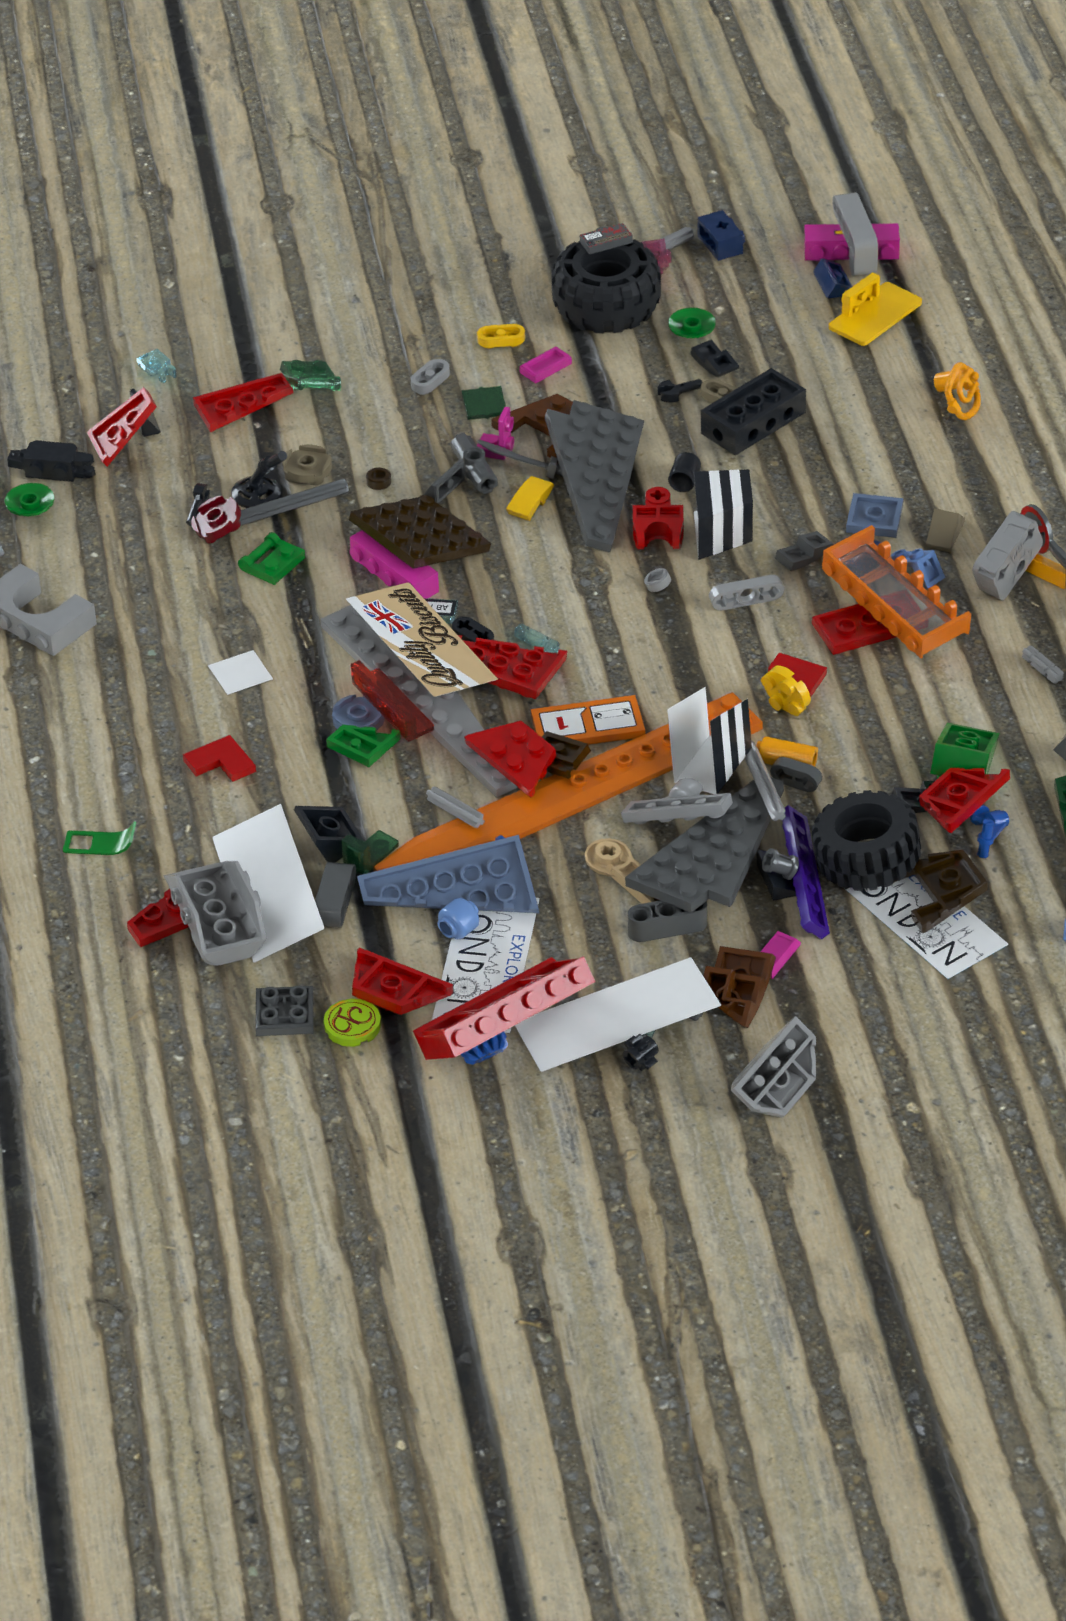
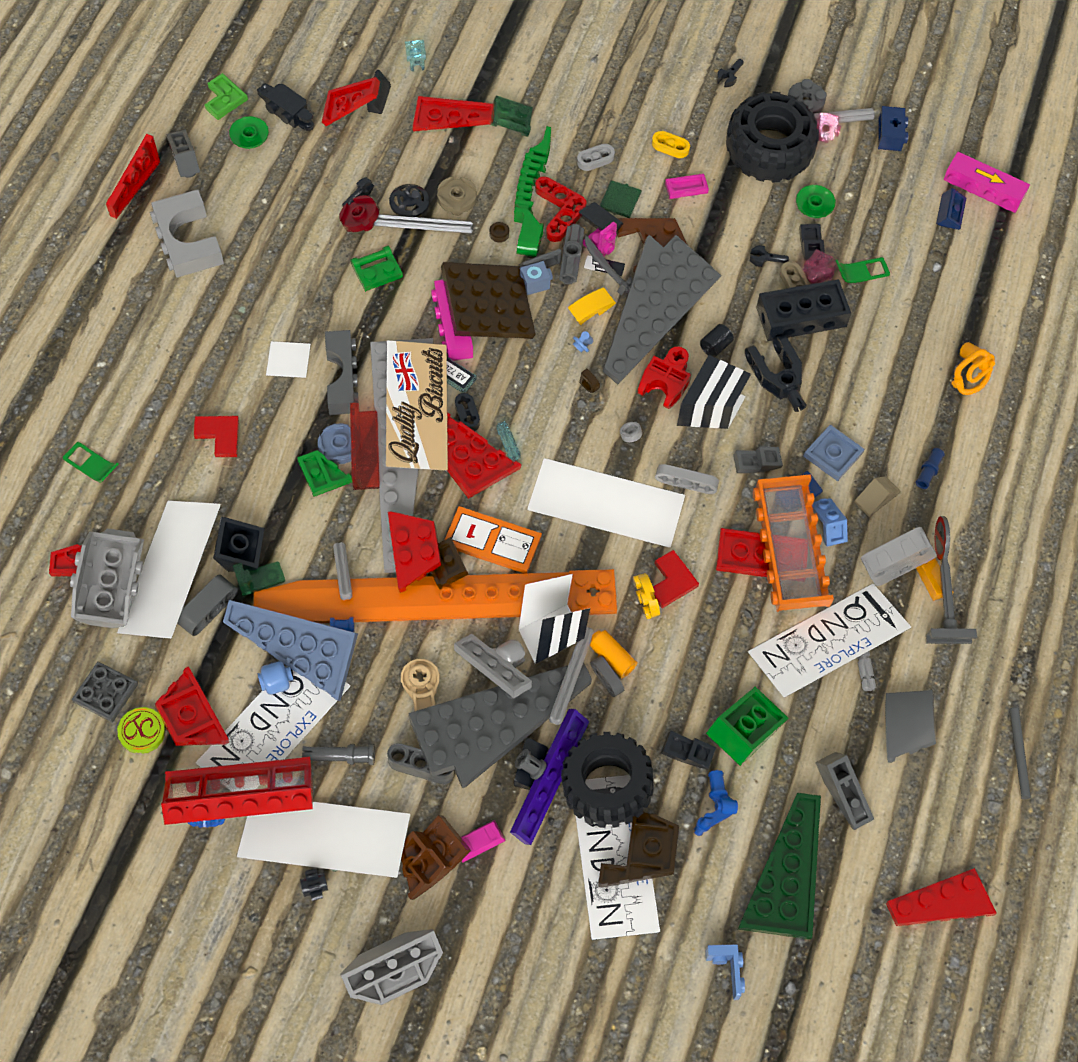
camera: 25 degrees right, 20 degrees up
dark grey tile [580,223,633,254] -> none
yellow bracket [828,272,922,346] -> none
light grey beam [832,192,878,276] -> none
red wing [919,768,1010,833] -> none
none -> dark grey pin [302,744,375,765]
none -> dark grey arch [325,330,359,415]
none -> green piece [514,126,551,257]
none -> sand blue brick [520,261,553,295]
none -> white sticker [527,458,685,548]
none -> red beam [535,177,586,242]
none -> medium blue plate [573,331,593,353]
none -> black slope [579,202,623,232]
none -> dark brown tile [579,368,600,393]
none -> sticker [584,255,625,276]
none -> black bar [717,59,744,88]
none -> black piece [745,334,807,412]
none -> white sticker [748,584,911,697]
none -> clear pink brick [803,249,838,284]
none -> green piece [835,257,890,283]
none -> dark blue pin [915,448,945,489]

